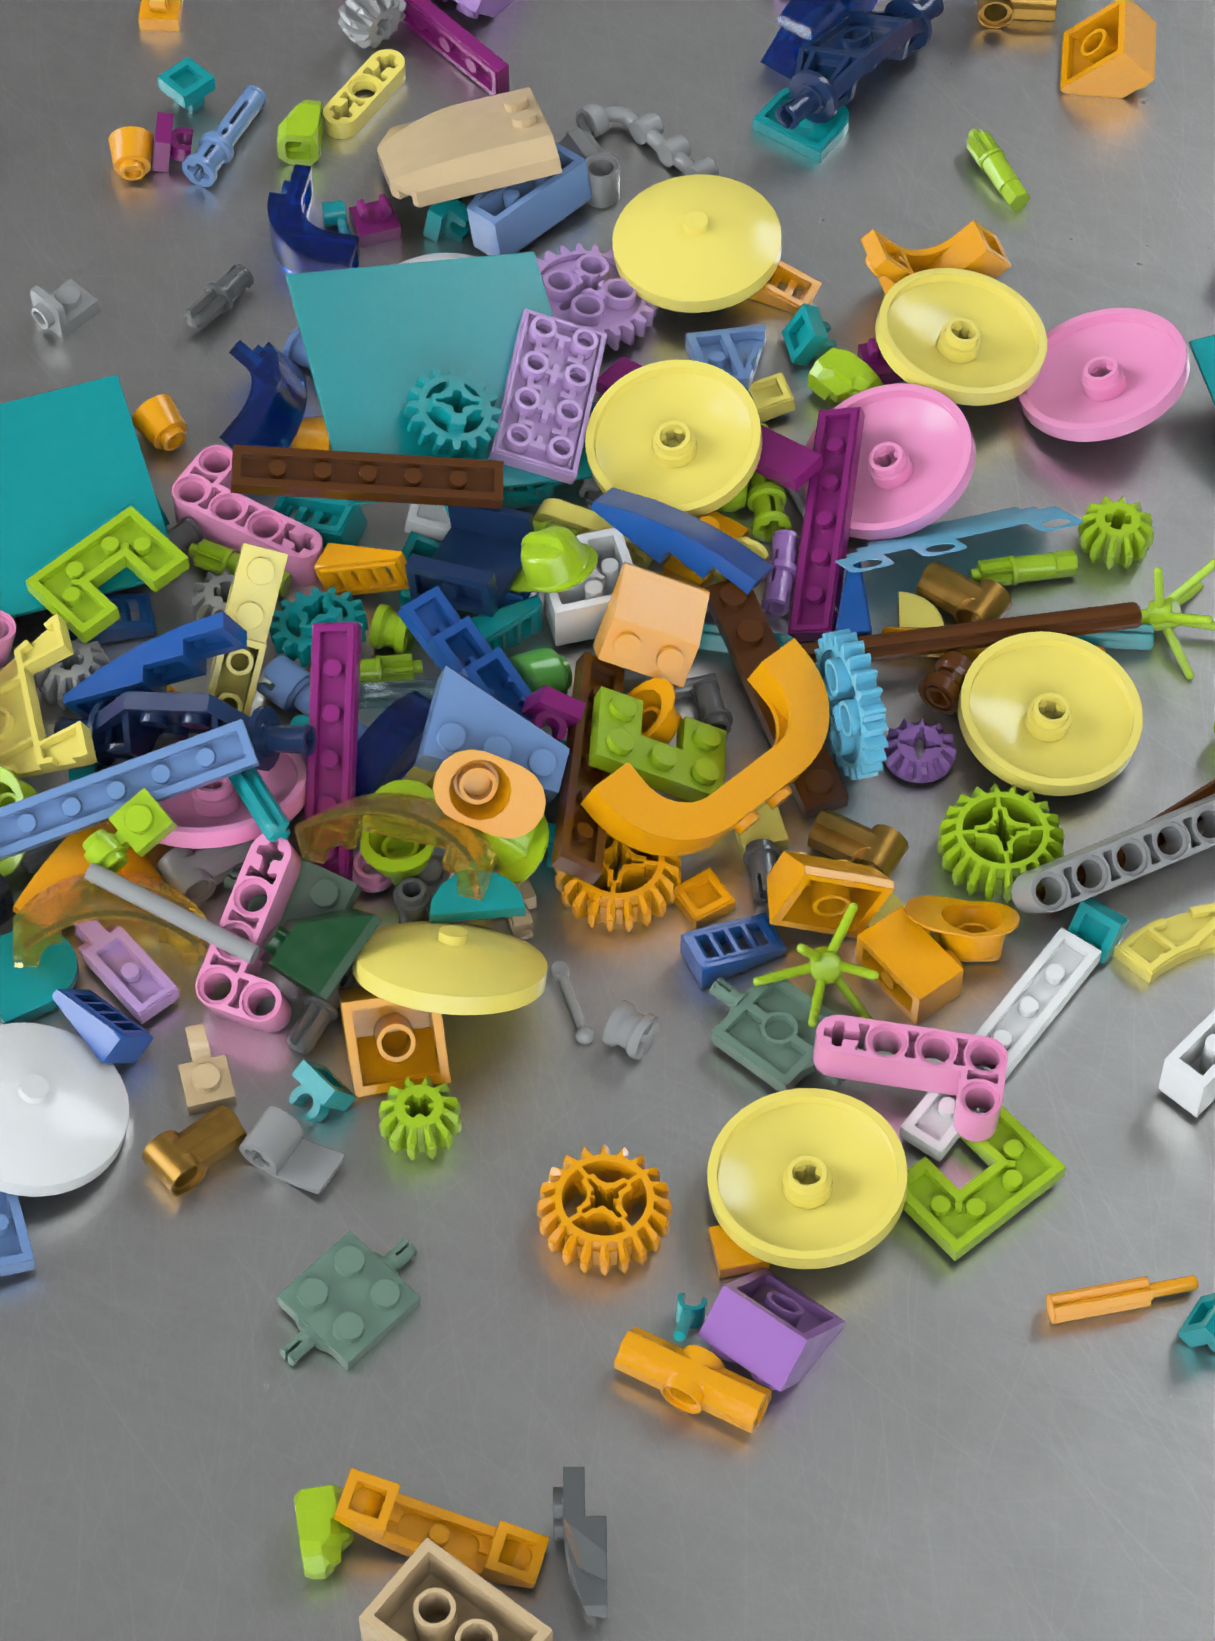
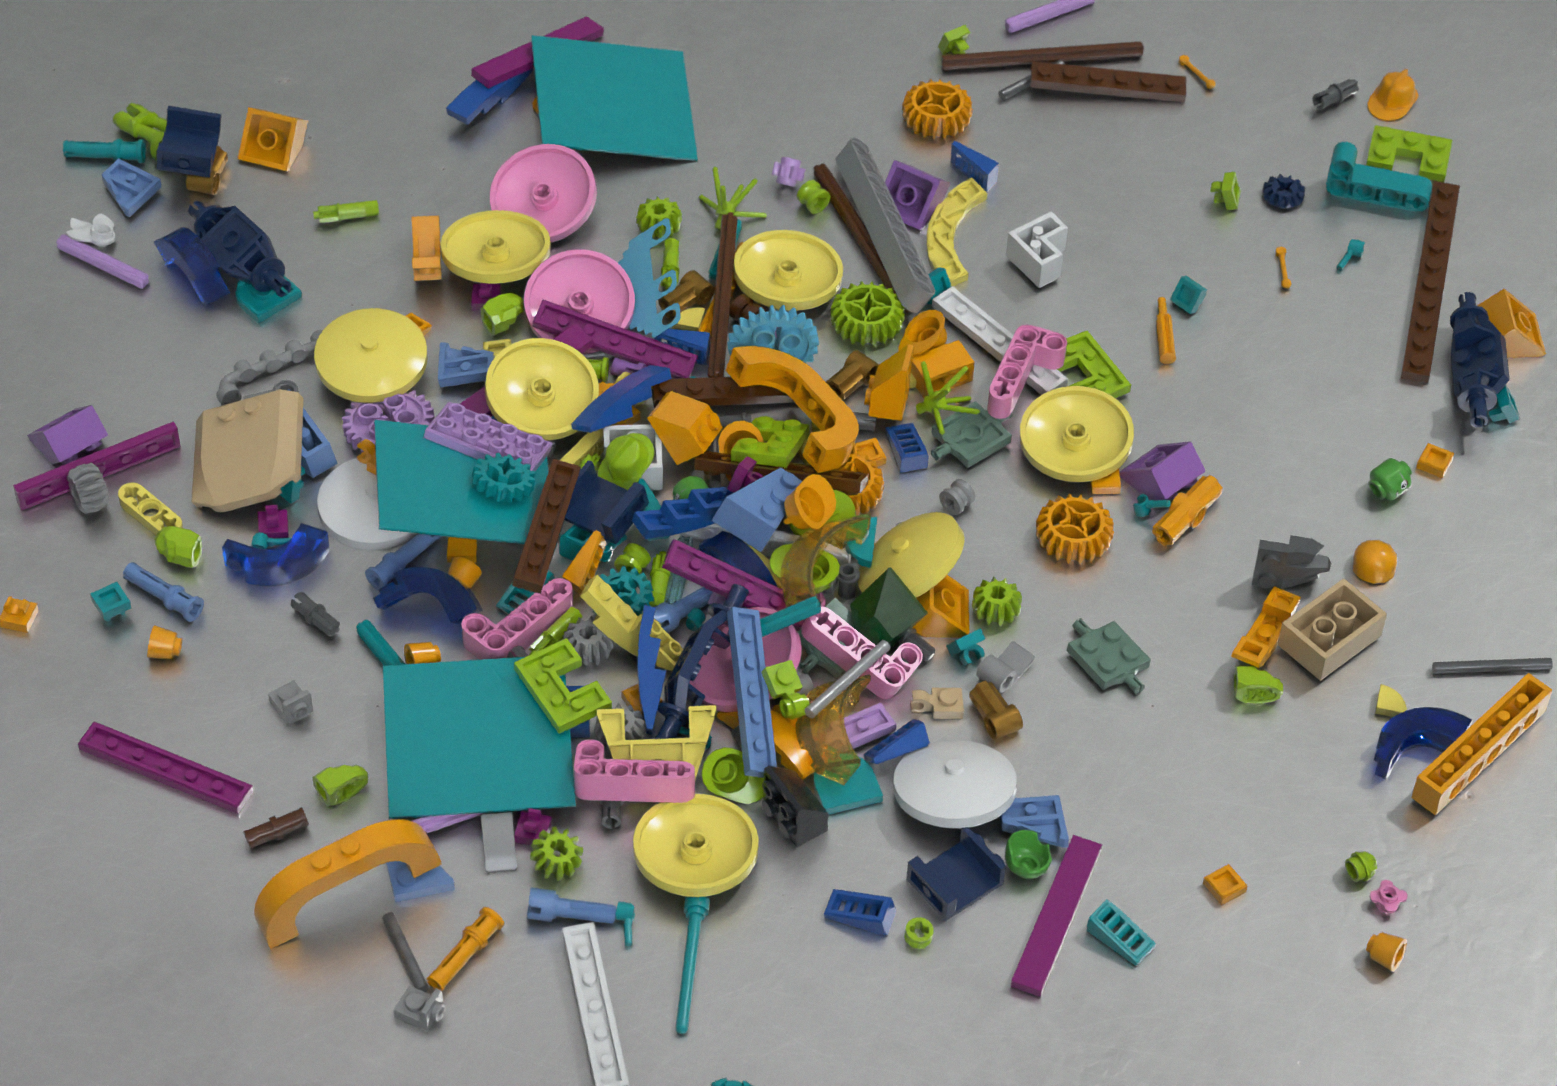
camera: 80 degrees left, 5 degrees down
magenta tile [152,112,193,172] -> none
teal tile [782,303,837,366] -> none
none -> teal axle [356,620,405,666]

